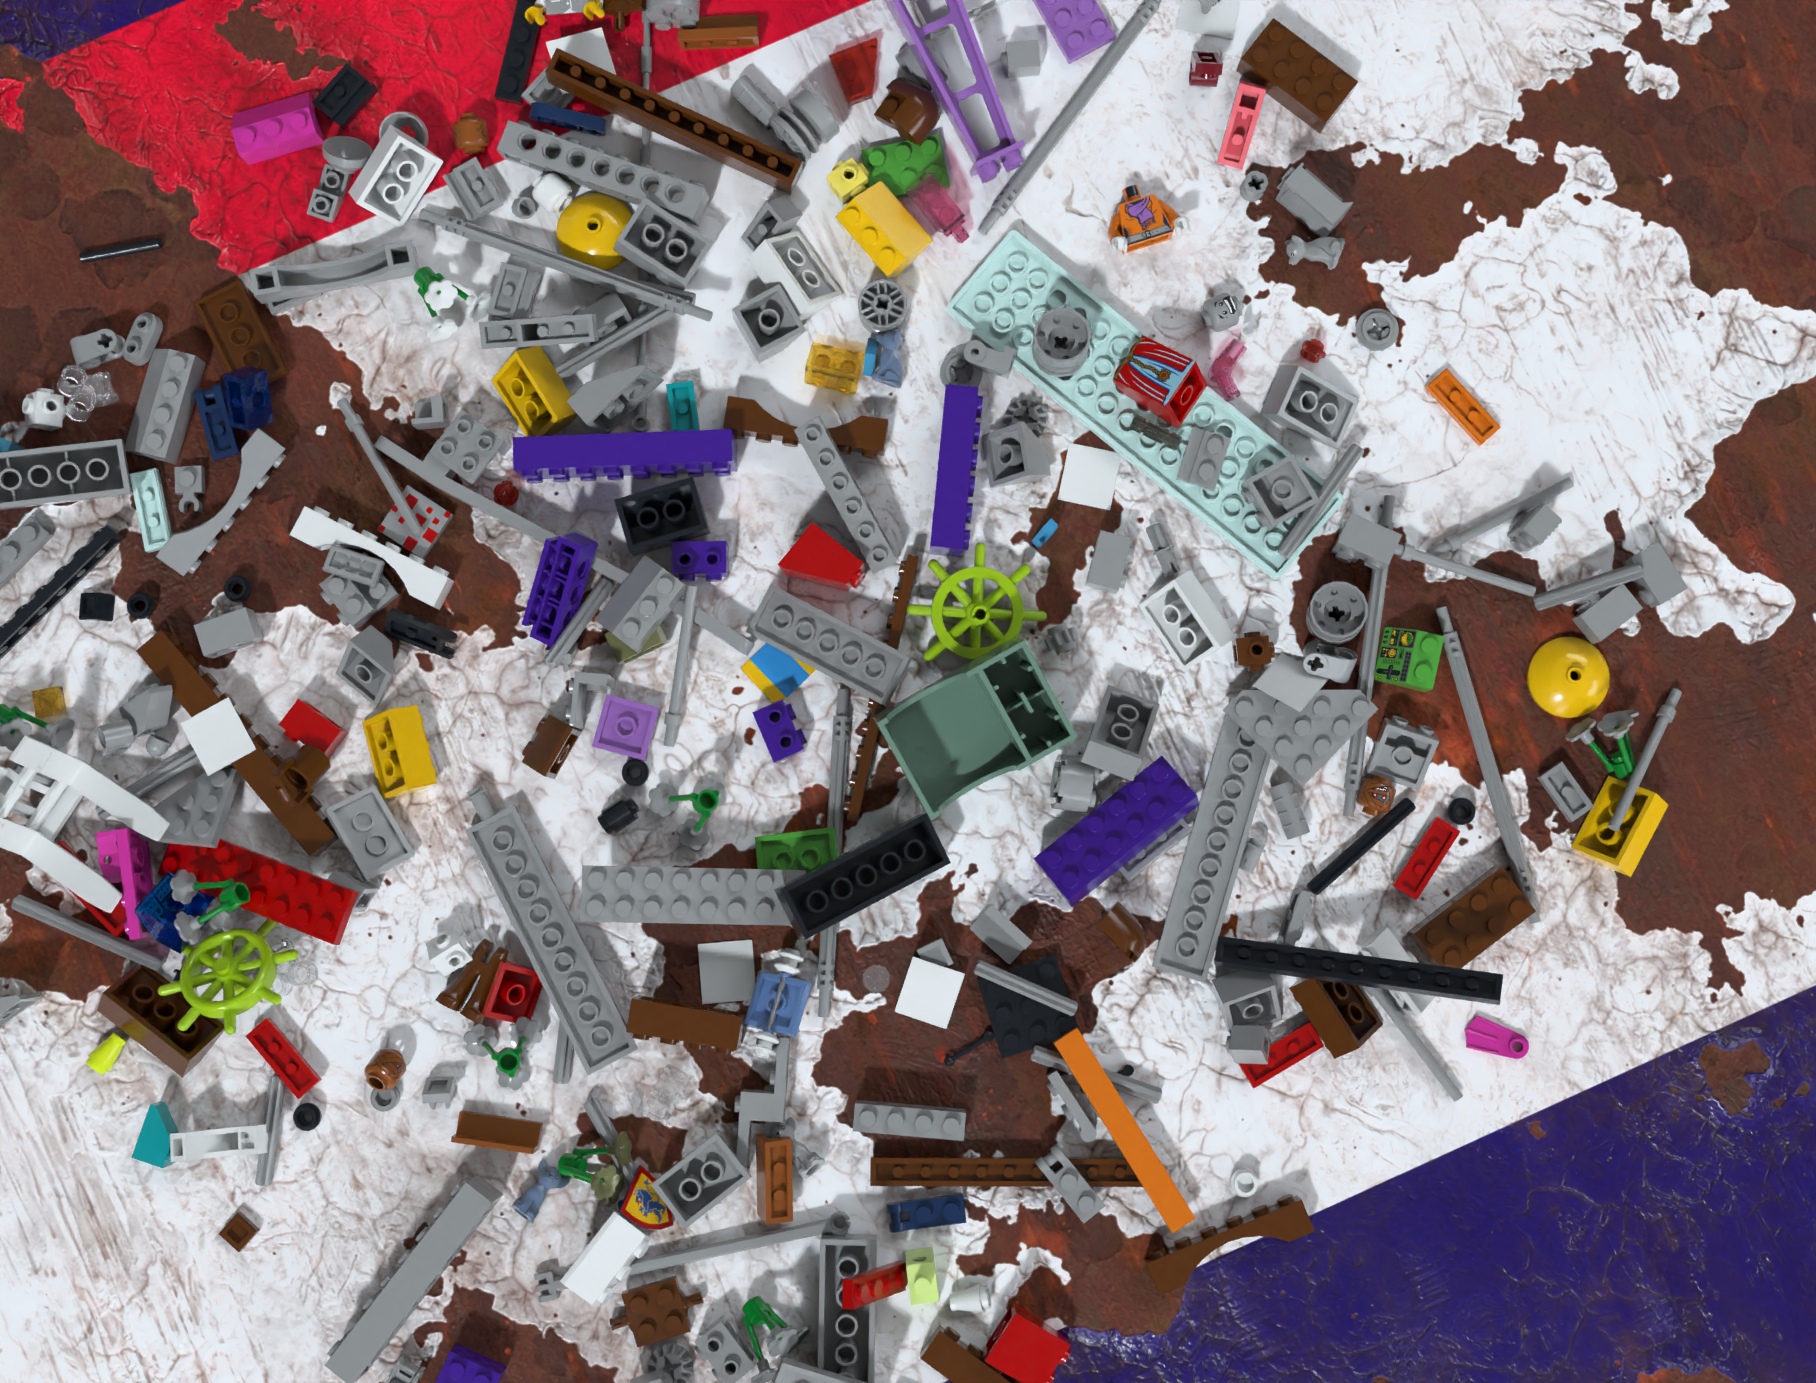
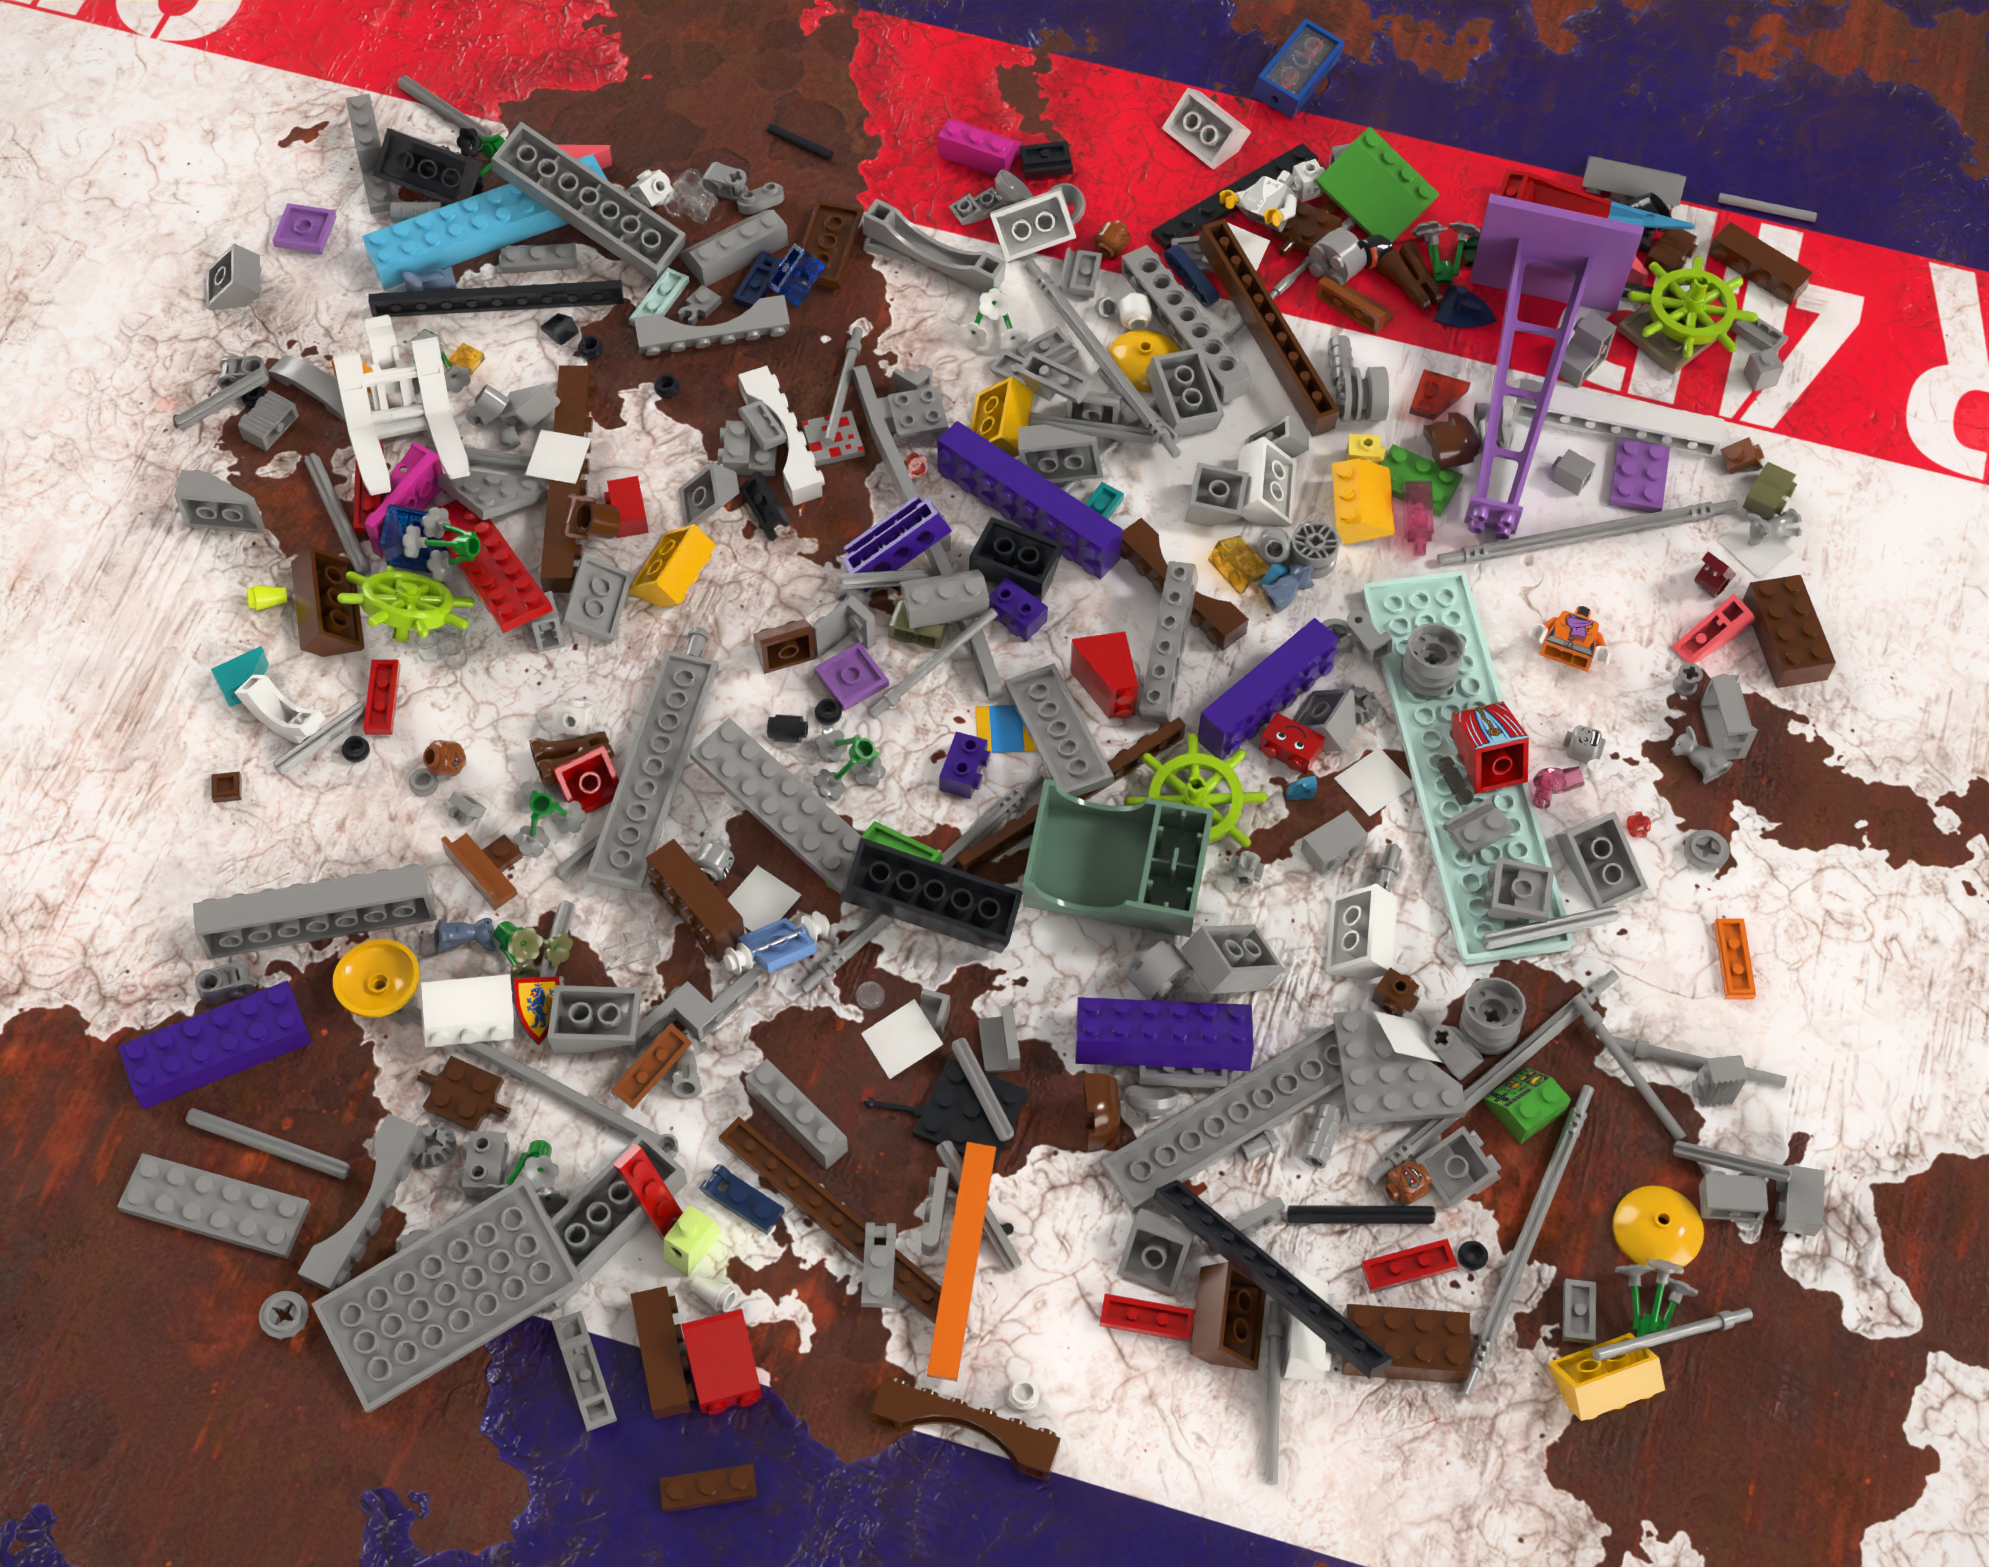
camera: 35 degrees right, 25 degrees down
light grey brick [193,605,264,659] -> none
light grey brick [1226,1025,1271,1064] -> none
light grey brick [1331,513,1402,570] -> none
dark pink piece [1464,1015,1529,1059] -> none
none -> yellow dish [333,939,421,1018]
none -> reddish brown plate [482,834,523,872]
none -> light grey head [694,840,735,883]
none -> light grey piece [1125,1084,1179,1119]
none -> light grey head [1257,527,1292,564]
none -> red brick [1259,712,1325,775]

